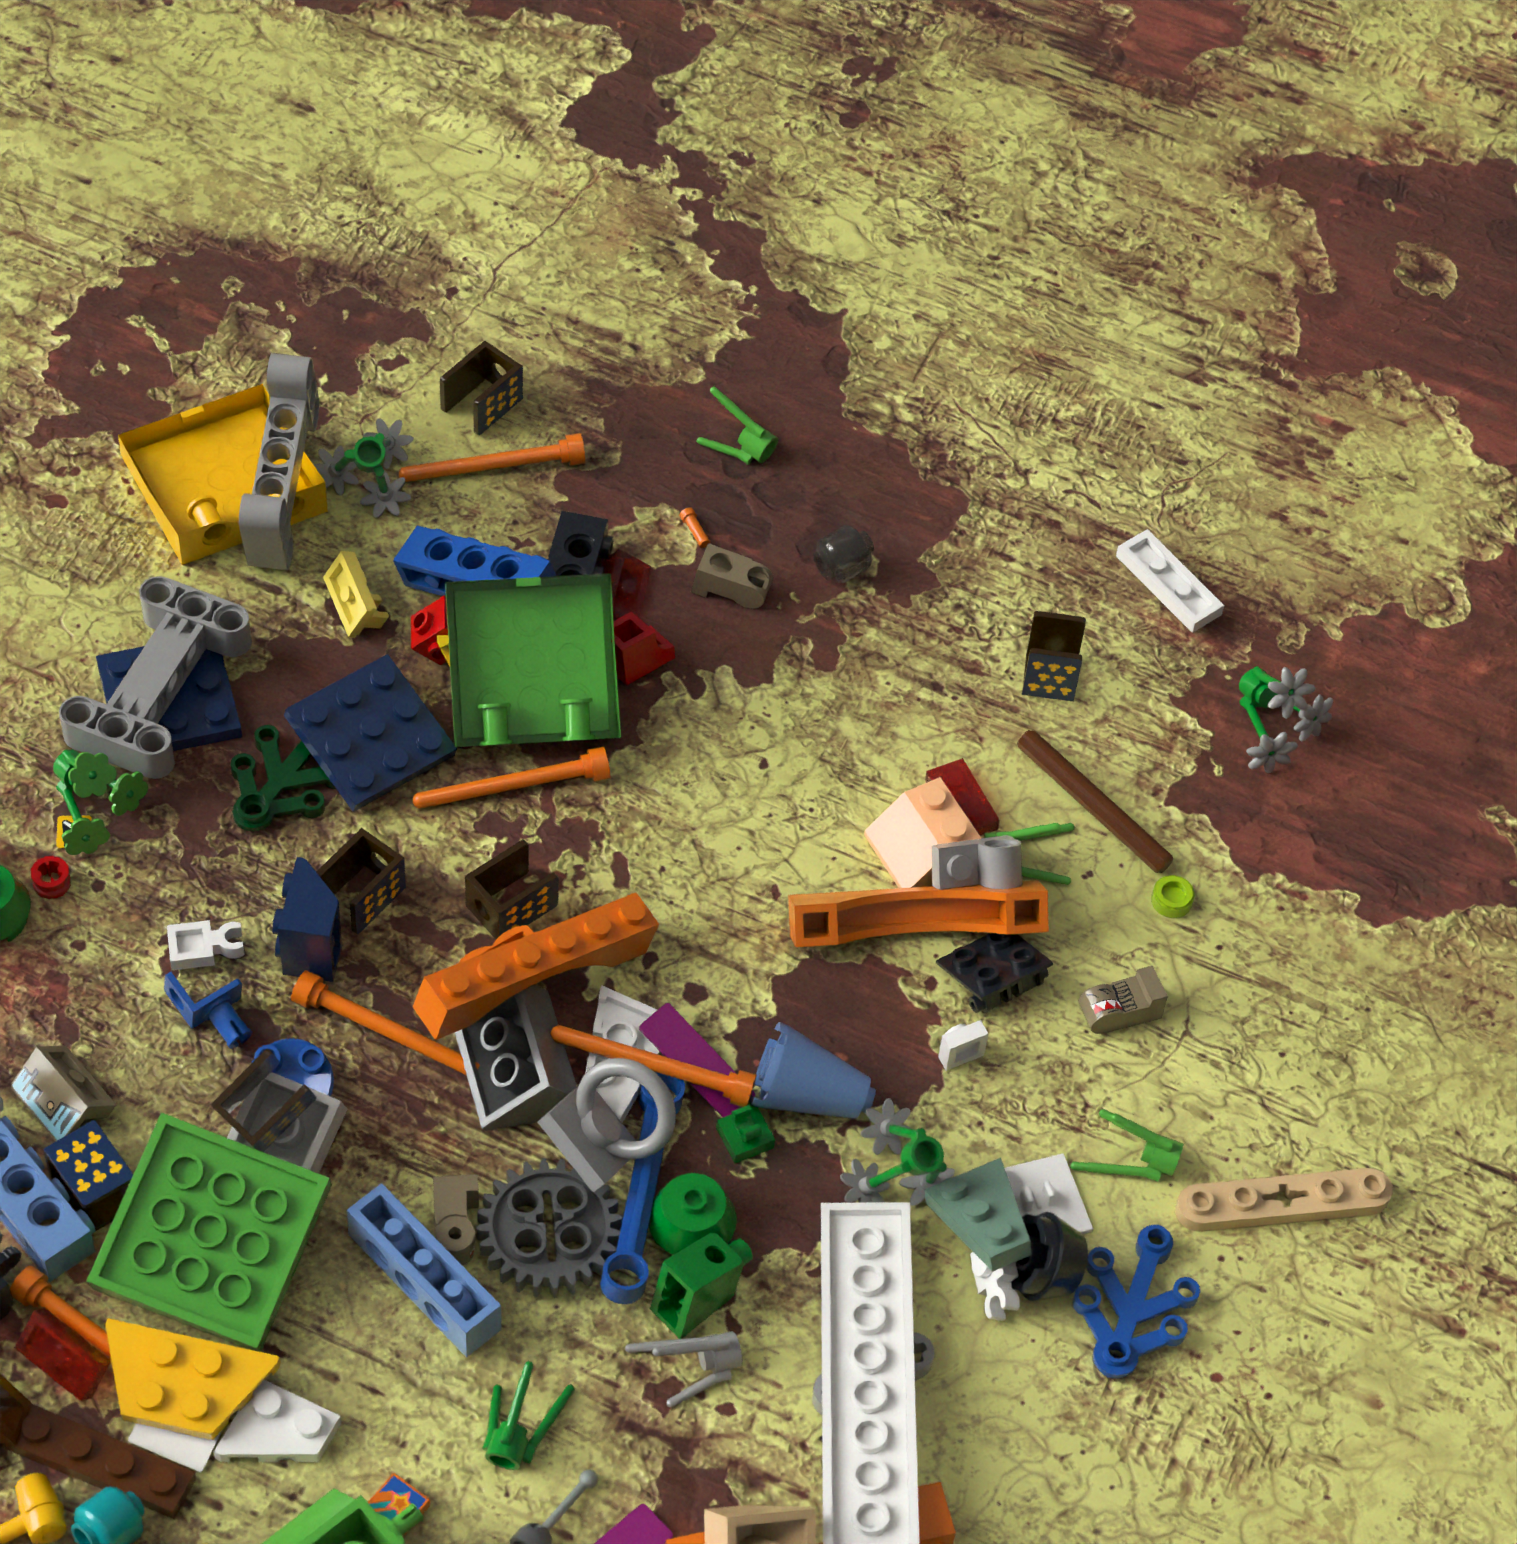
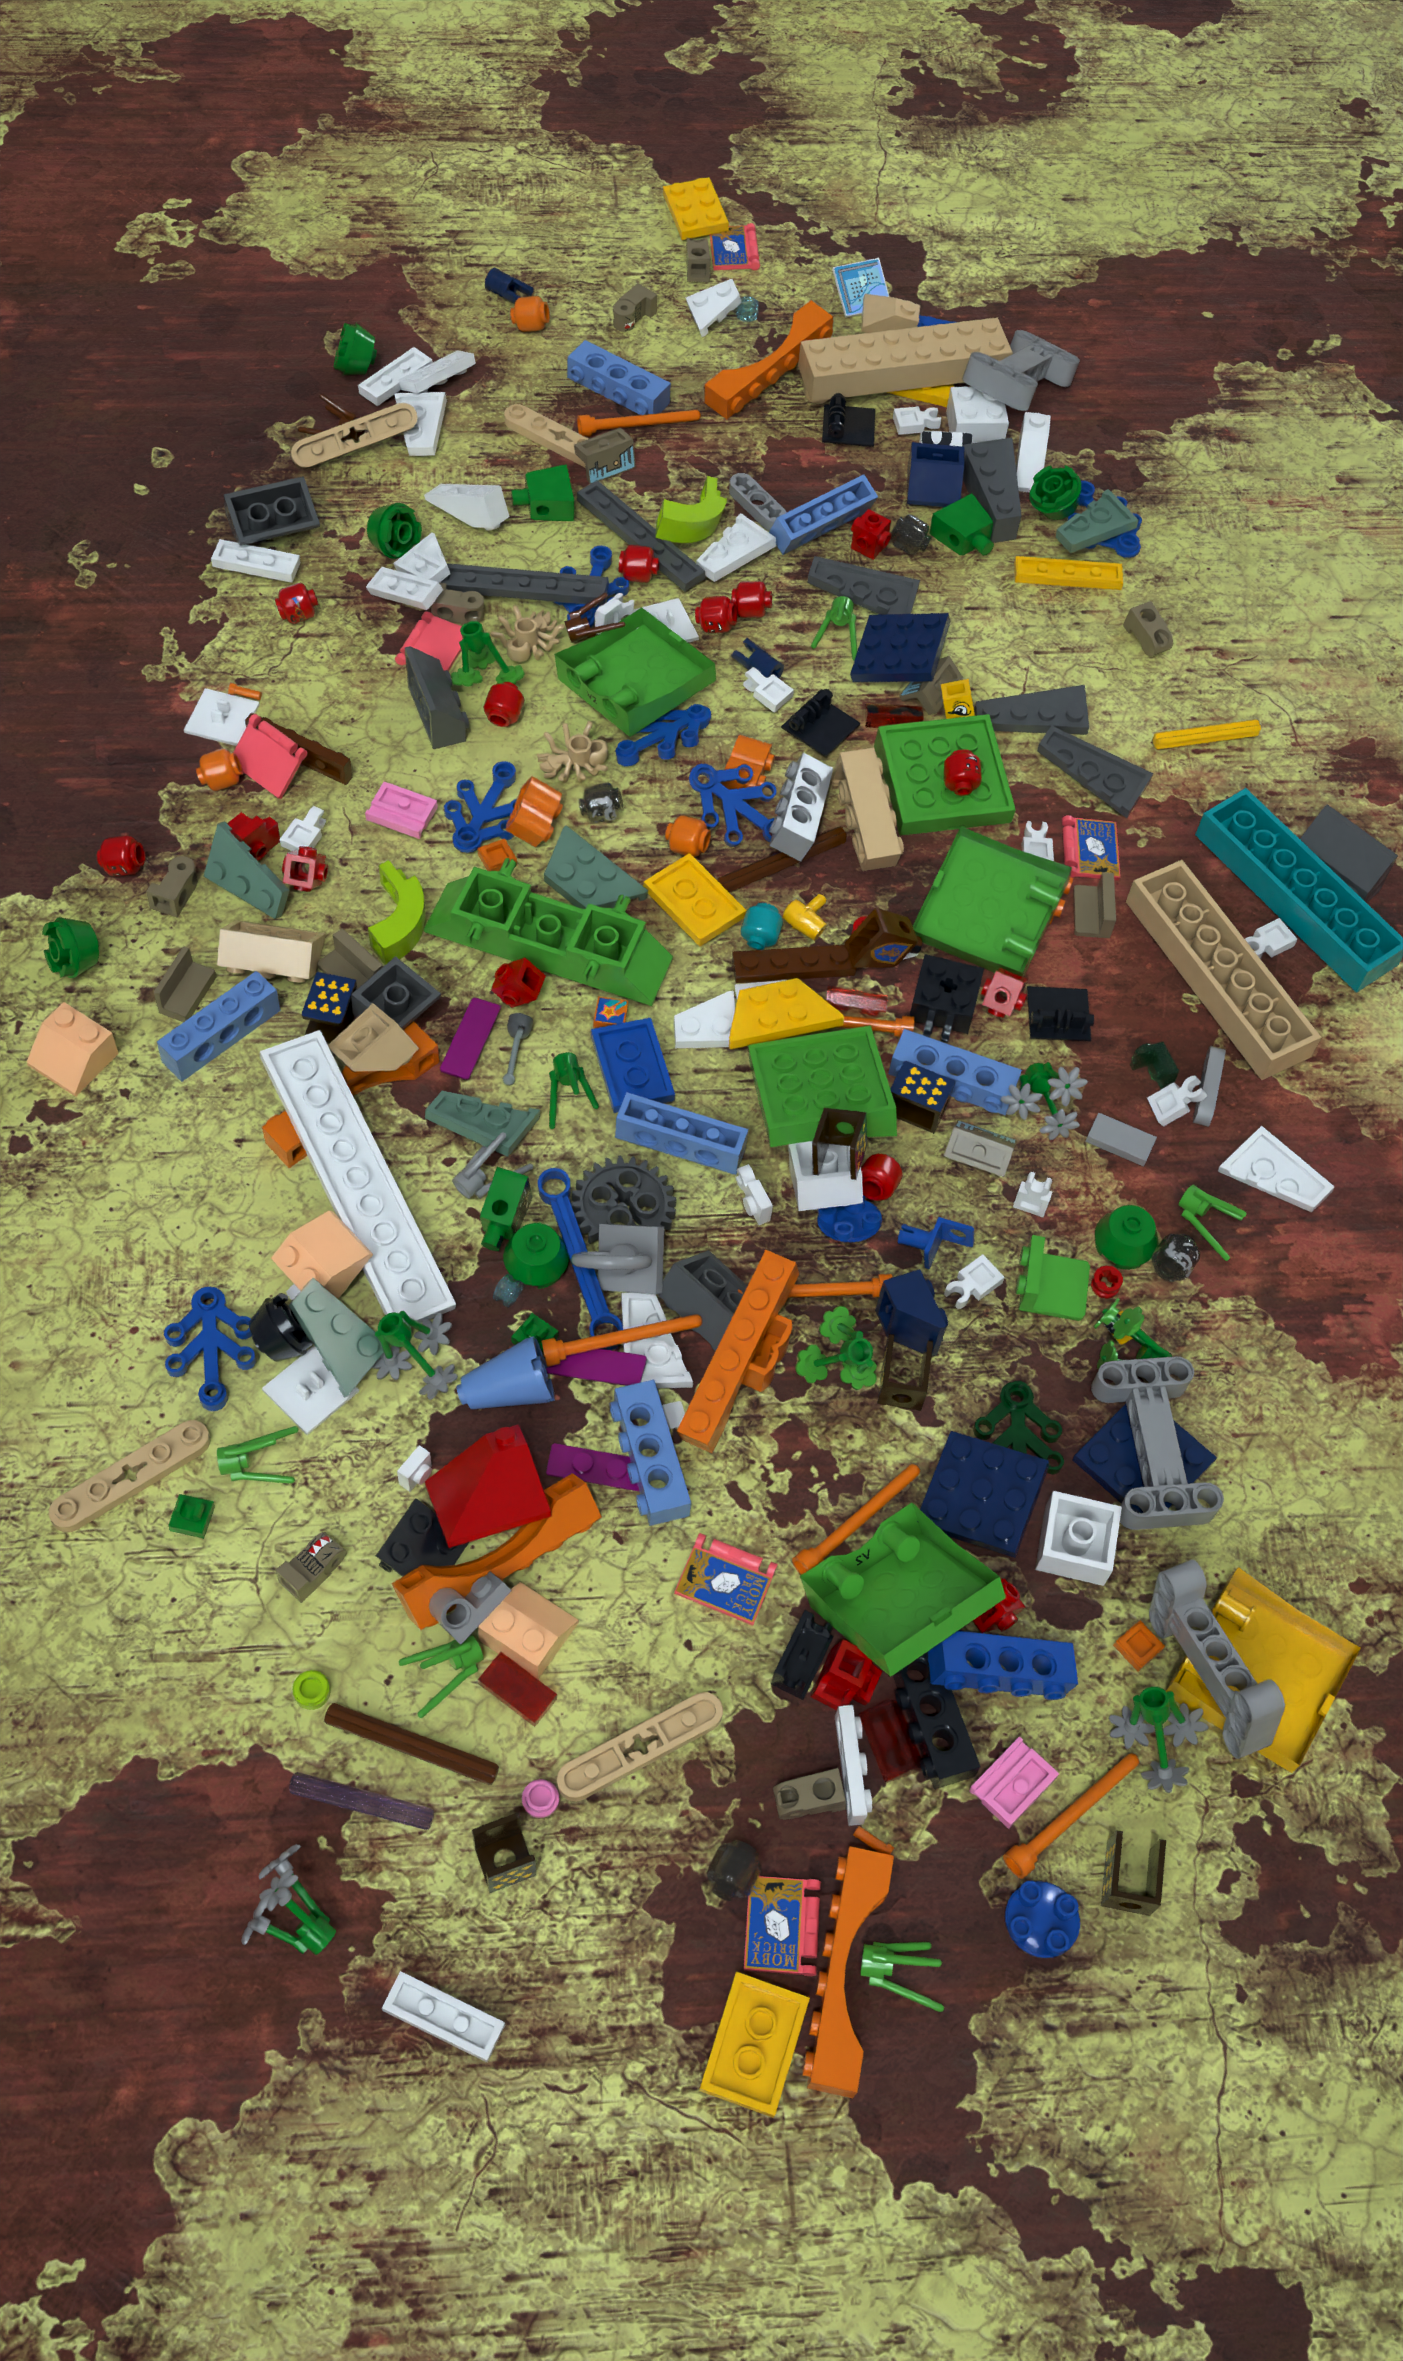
camera: 150 degrees right, 5 degrees up
light yellow plate [323,551,389,638] -> none
dark tan leg [433,1174,479,1265] -> none
dark brown piece [465,840,559,939] -> none
none -> green tile [168,1494,215,1539]
none -> light nougat slope [271,1211,373,1299]
none -> clear purple axle [289,1772,434,1830]
none -> red slope [424,1425,552,1548]
none -> sand green wing [425,1091,540,1157]
none -> clear light blue bush [493,1274,523,1308]
none -> bright pink plate [522,1779,559,1818]
none -> magenta piece [546,1443,639,1491]
none -> tan piece [557,1692,723,1802]
none -> blue plate [591,1018,675,1113]
none -> medium blue brick [609,1379,691,1526]
none -> white sticker [662,1401,685,1429]
none -> piece [674,1533,778,1626]
none -> yellow plate [699,1972,810,2118]
none -> white plate [736,1164,773,1225]
none -> piece [744,1876,821,1976]
none -> black hinge [771,1610,834,1700]
none -> bright green plant [796,1306,877,1390]
none -> orange arch [802,1846,894,2098]
none -> white plate [835,1705,872,1826]
none -> red head [861,1153,903,1201]
none -> bright pink plate [969,1736,1059,1829]
none -> blue dish [1005,1881,1080,1958]
none -> white plate [1013,1172,1052,1217]
none -> bright green bracket [1016,1235,1090,1321]
none -> white brick [1035,1491,1122,1586]
none -> orange tile [1113,1620,1165,1672]

